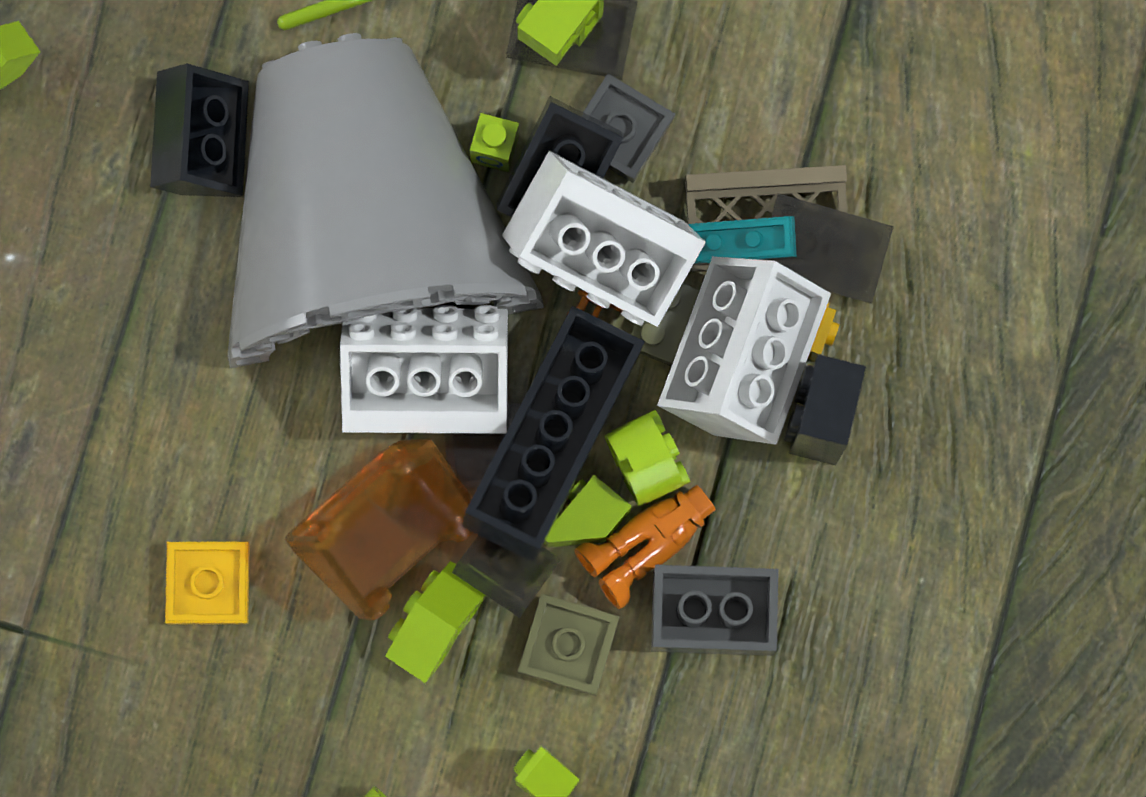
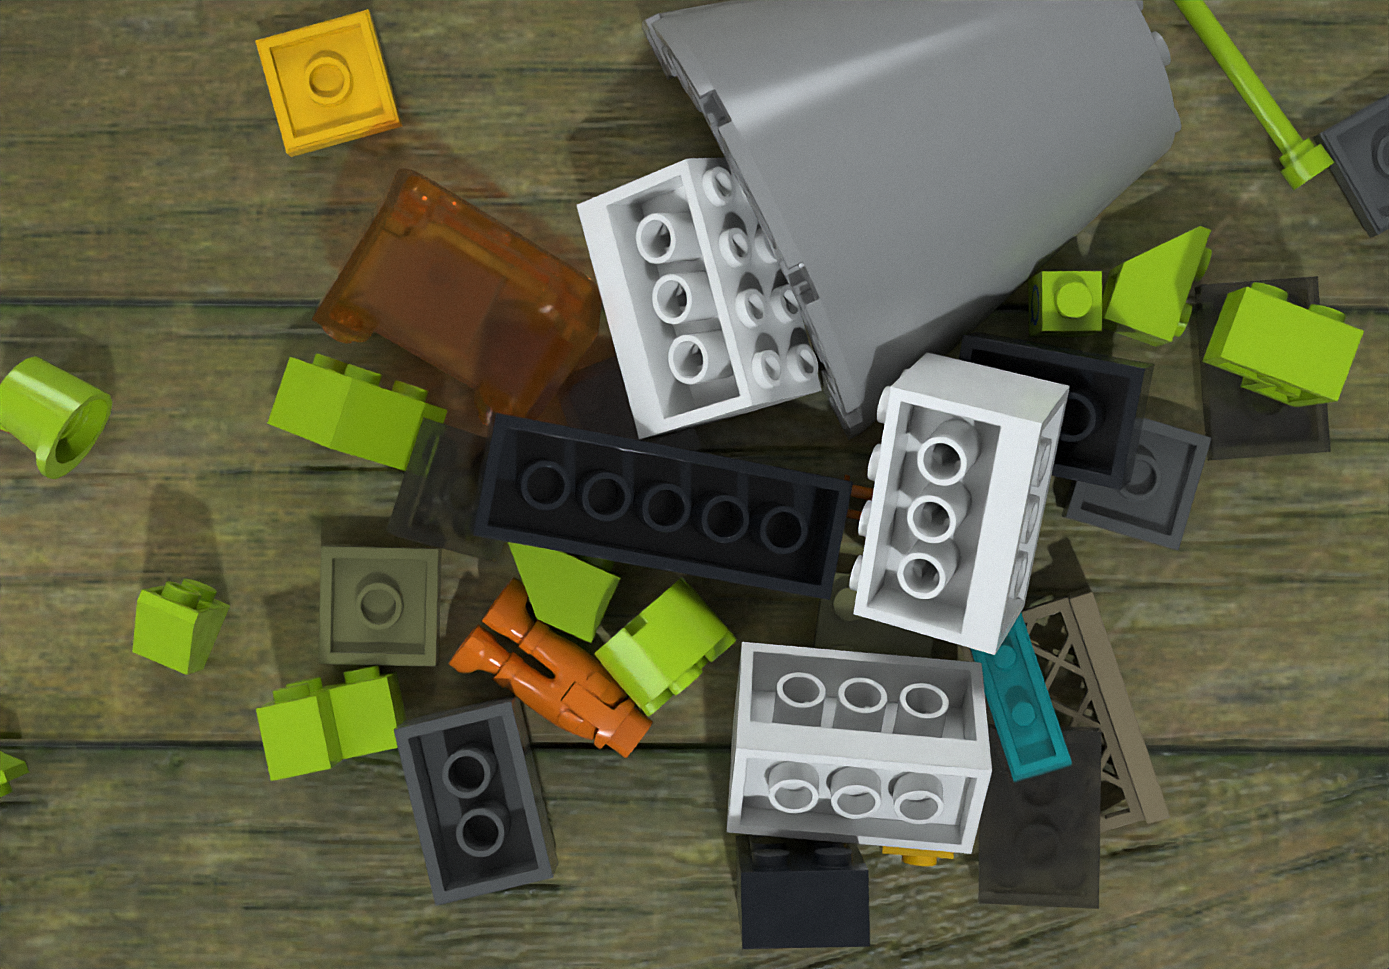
camera: 75 degrees right, 10 degrees up
none -> lime brick [256,665,407,781]
none -> lime slope [1102,226,1212,347]

